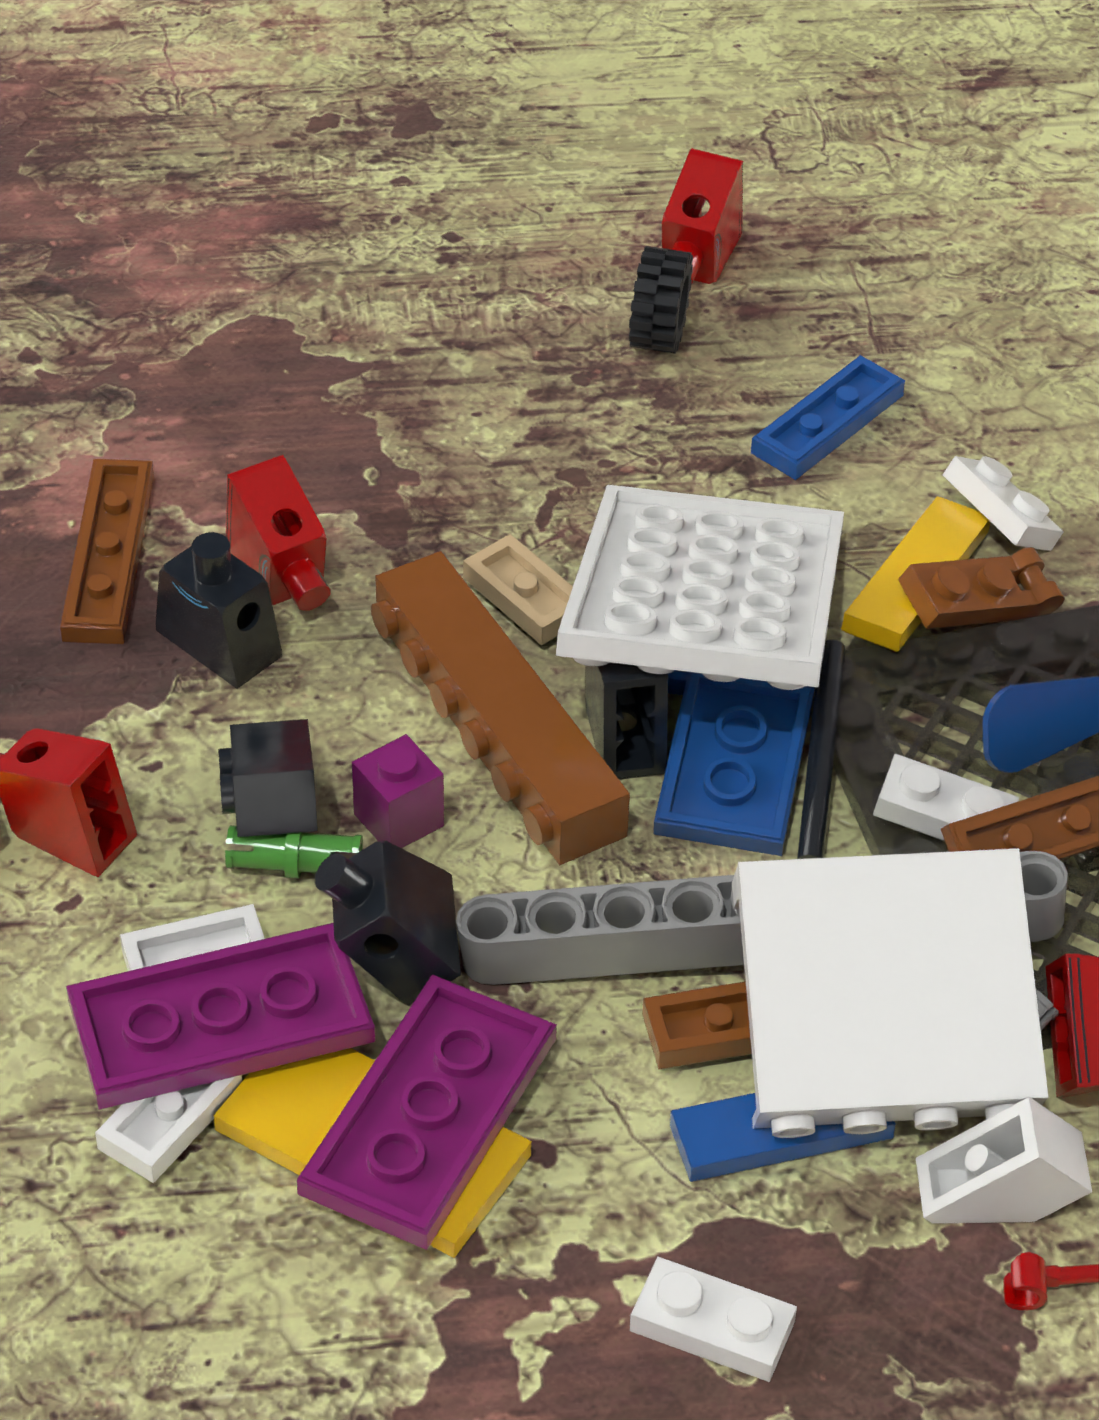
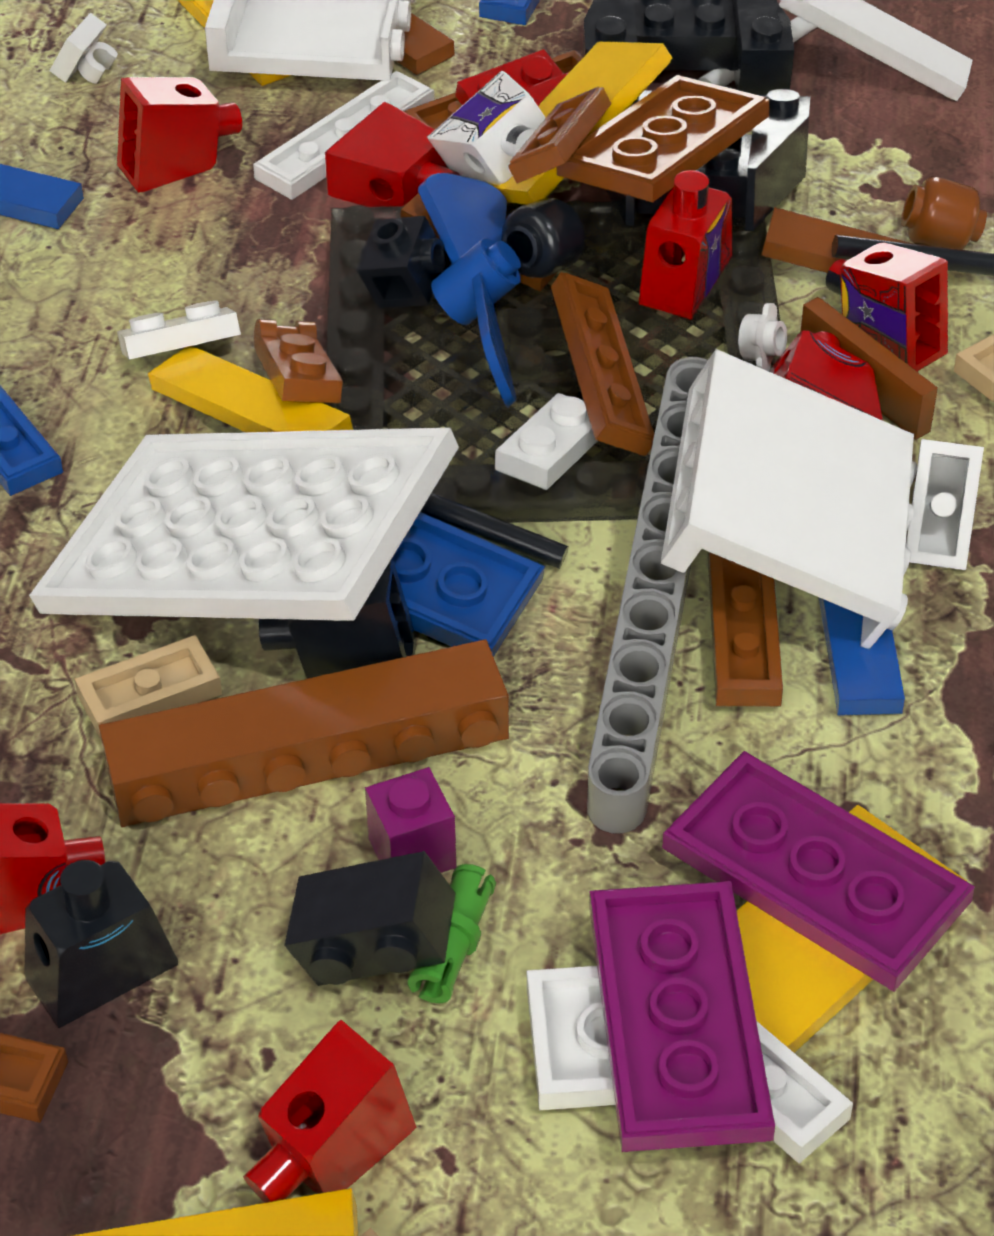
camera: 75 degrees left, 0 degrees up
black torso [315,840,461,1006] -> none

